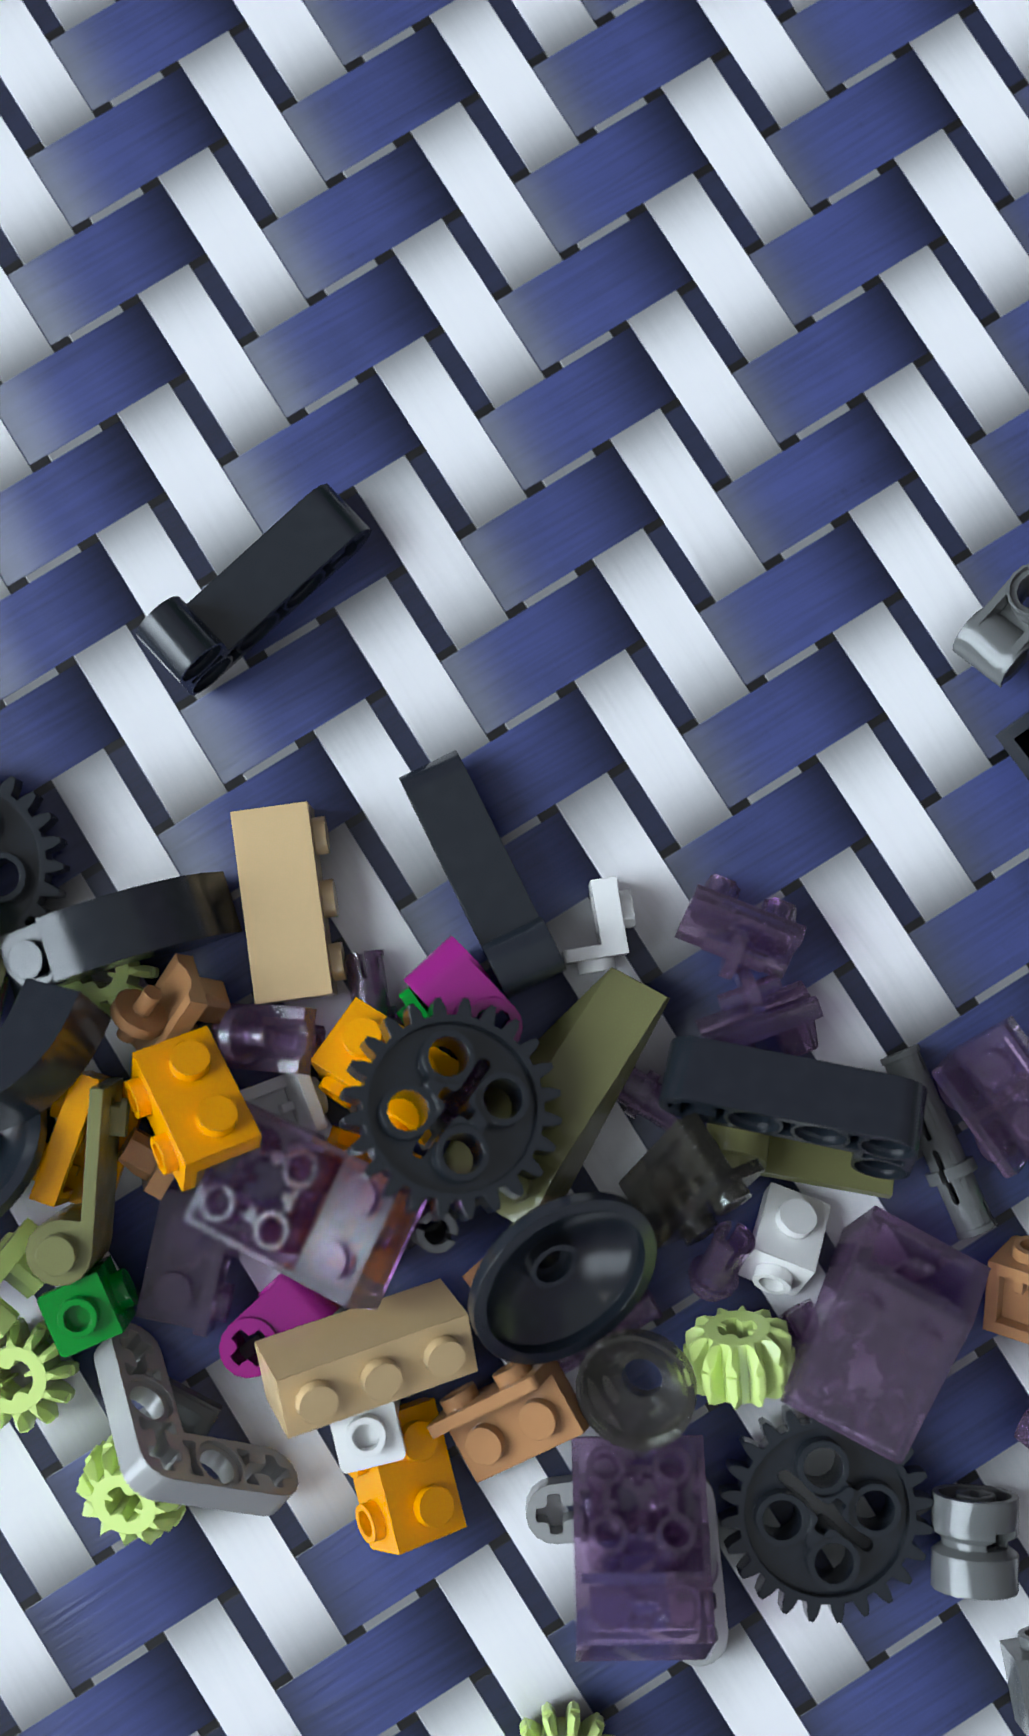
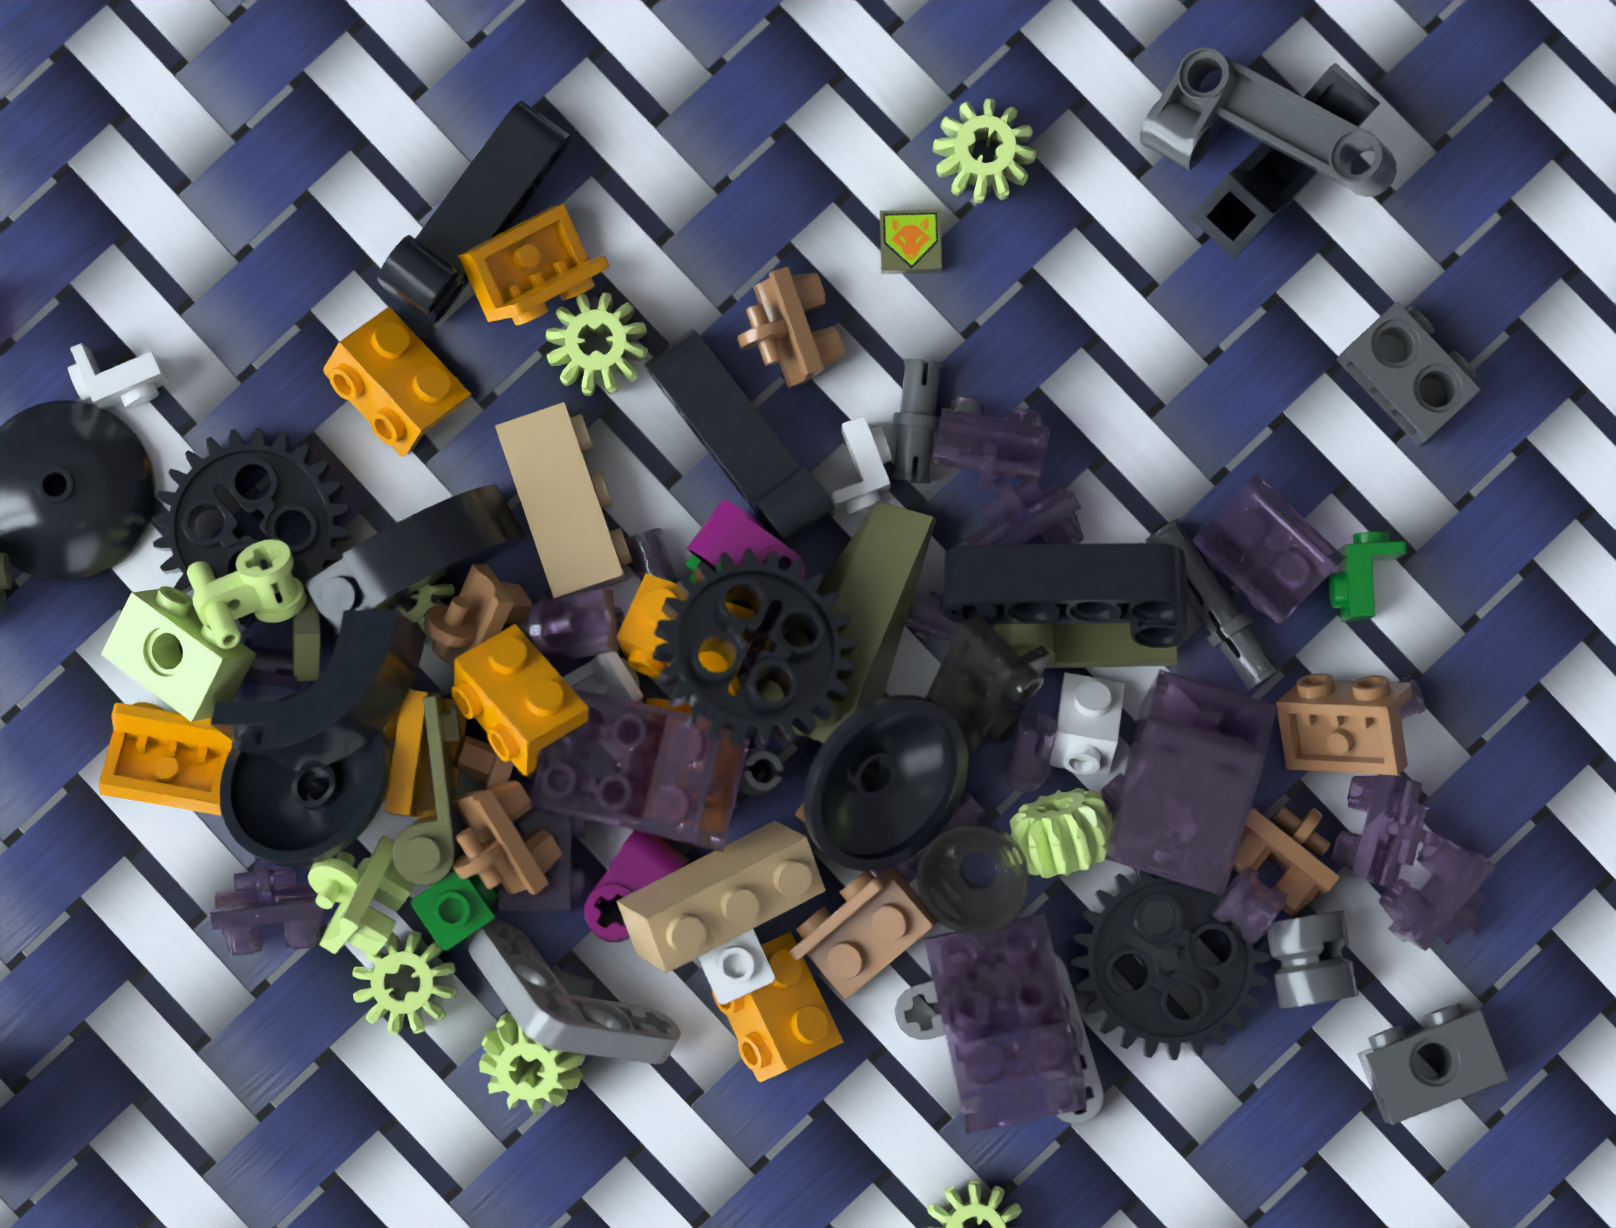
camera: 10 degrees left, 0 degrees up
none -> light orange bracket [323,306,471,457]
none -> medium nougat hips [453,781,562,894]
none -> light orange bracket [458,204,610,325]
none -> yellowish green gear [546,292,648,396]
none -> medium nougat hips [737,267,845,389]
none -> tile [879,209,942,274]
none -> dark grey pin [891,359,943,484]
none -> yellowish green gear [933,99,1036,203]
none -> clear purple wheel [1212,865,1288,944]
none -> medium nougat hips [1222,806,1340,916]

